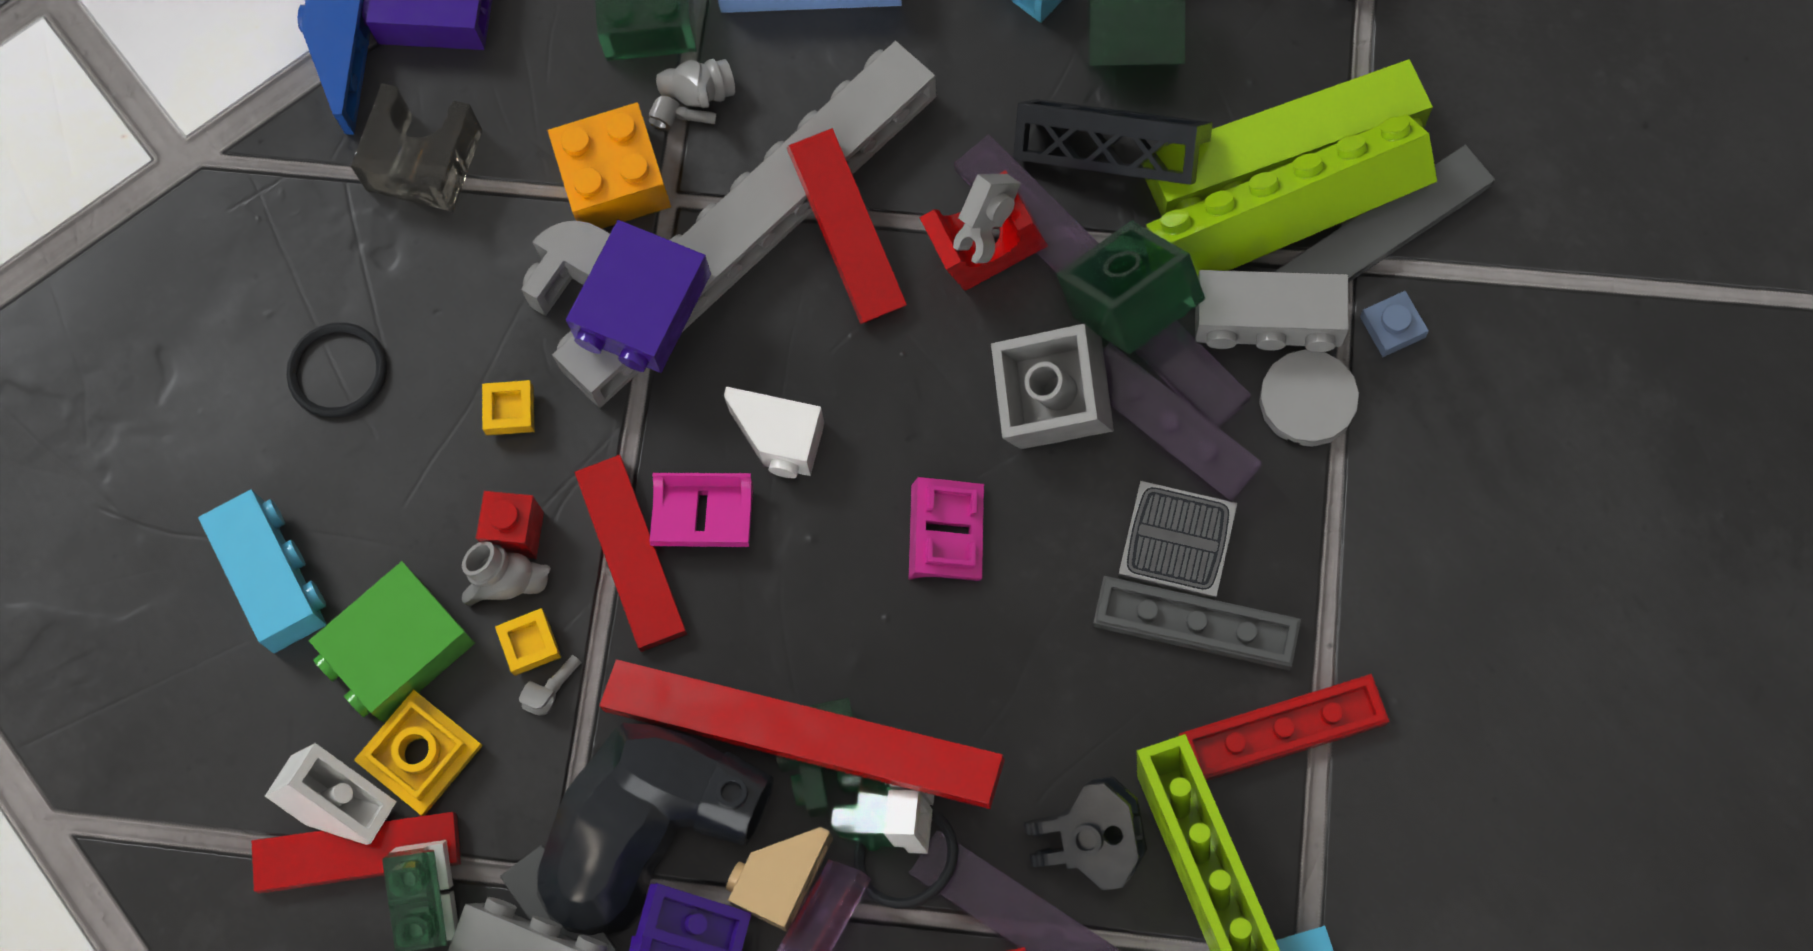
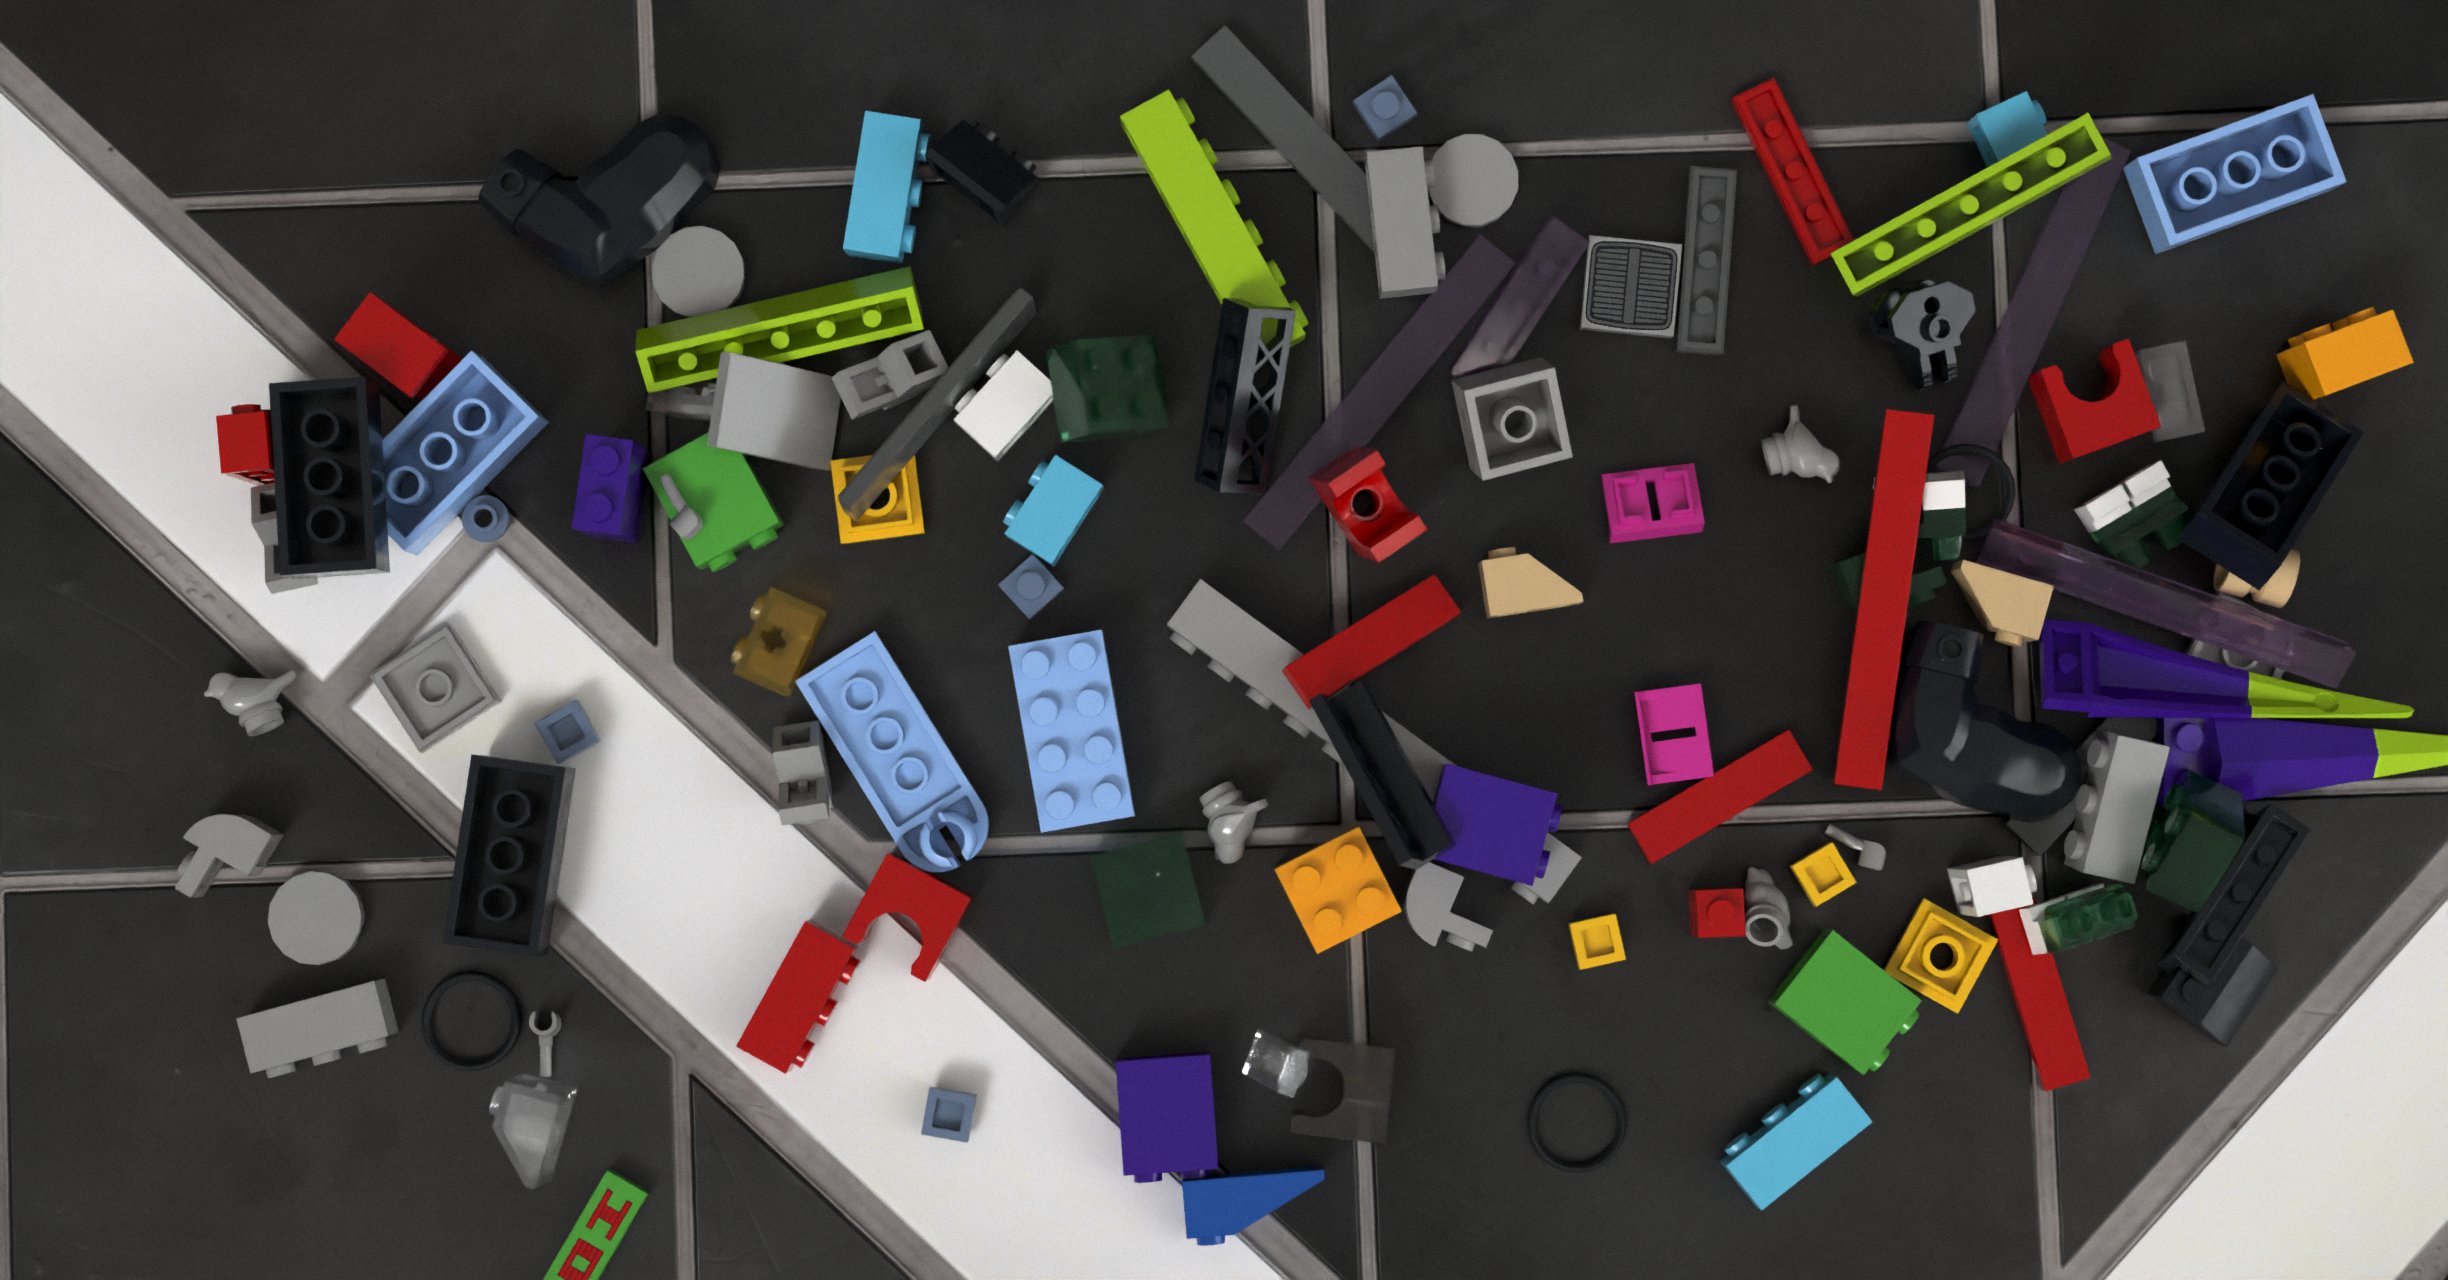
camera: 110 degrees left, 15 degrees up
white slope [265,743,397,845] -> none
light grey hand [649,96,716,131] -> none
white slope [724,387,825,478] -> none
light grey plate [953,174,1021,264] -> none
clear green brick [1056,220,1205,354] -> none
lime brick [1146,114,1437,293] -> none
none -> clear plate [1242,1029,1310,1098]
none -> black fence [1309,681,1456,870]
none -> tan slope [1478,547,1583,619]
none -> light grey animal [1761,404,1840,483]
none -> white brick [1947,856,2037,917]

